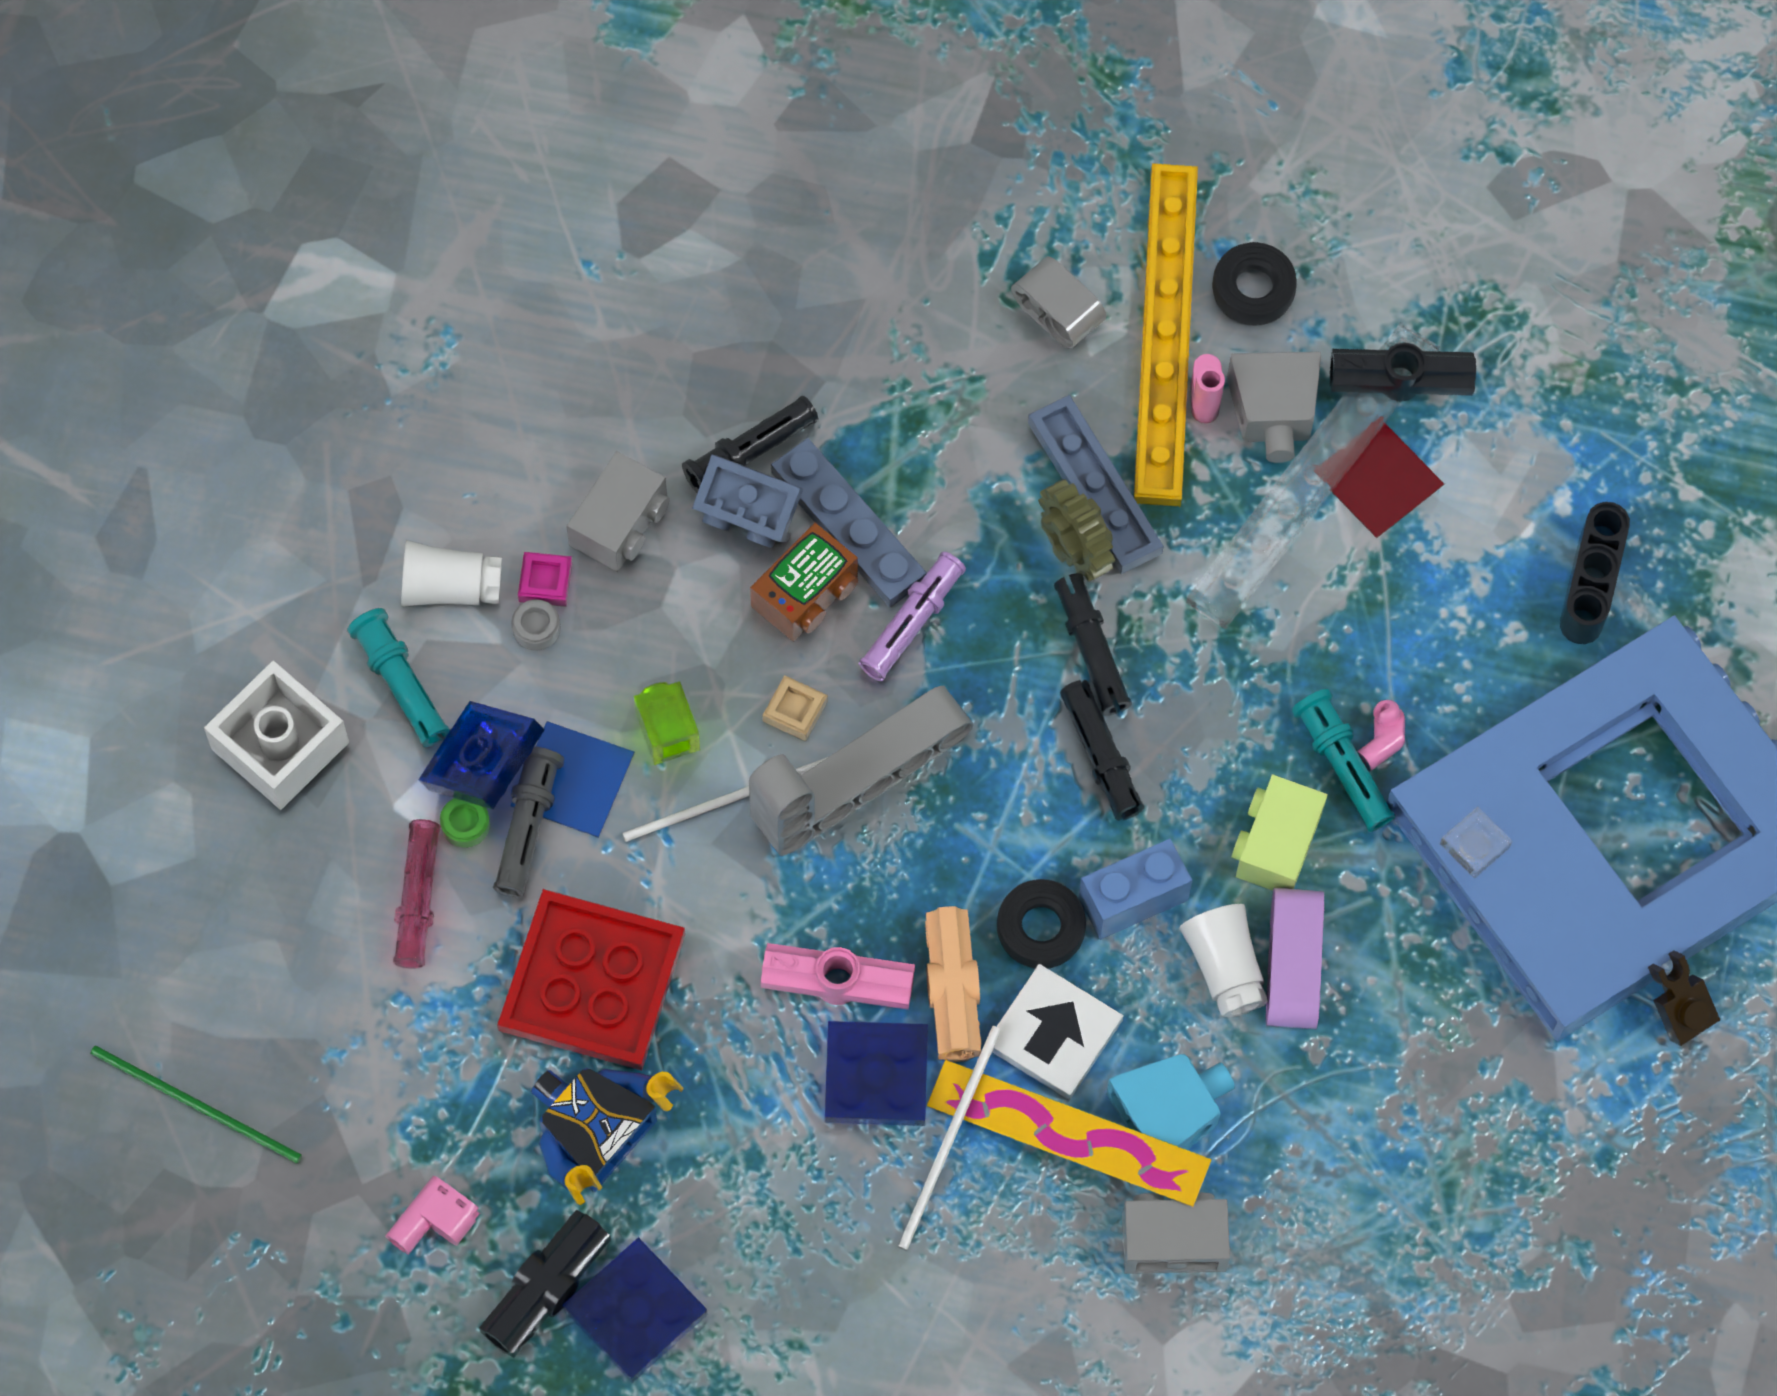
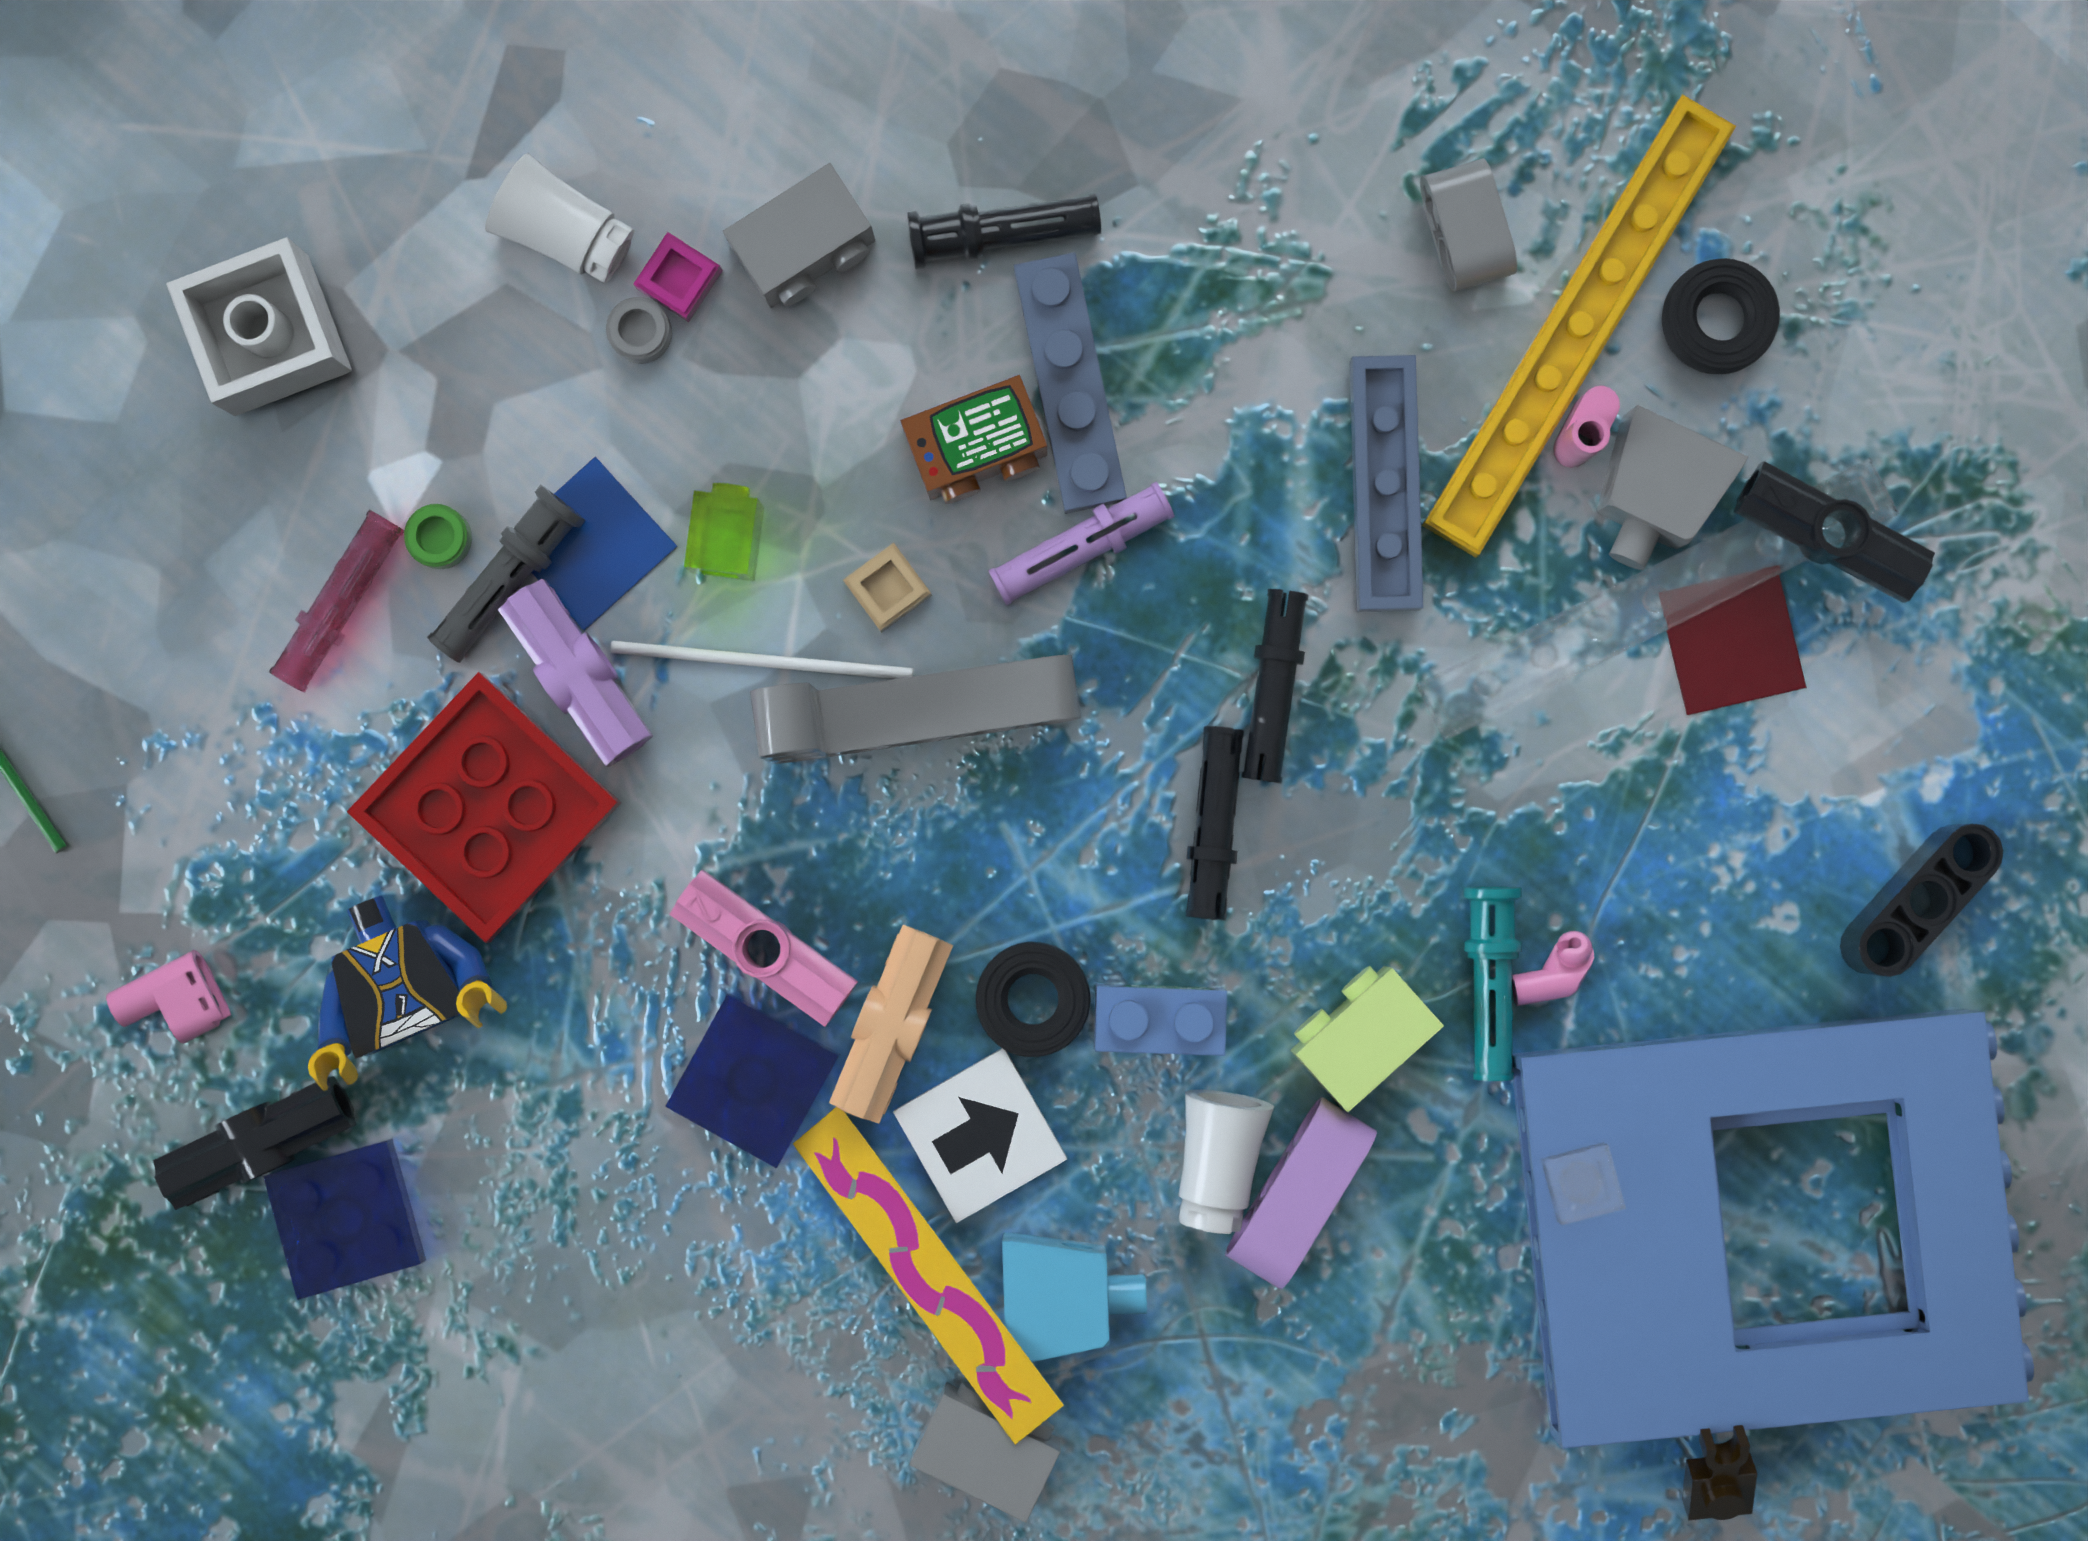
camera: 30 degrees right, 20 degrees up
teal pin [347,608,450,747] -> none
clear blue plate [418,701,545,810] -> none
sand blue bracket [692,454,804,548] -> none
white piece [898,1026,1001,1250] -> none
olive gear [1038,479,1115,582] -> none
none -> lavender piece [498,579,653,767]

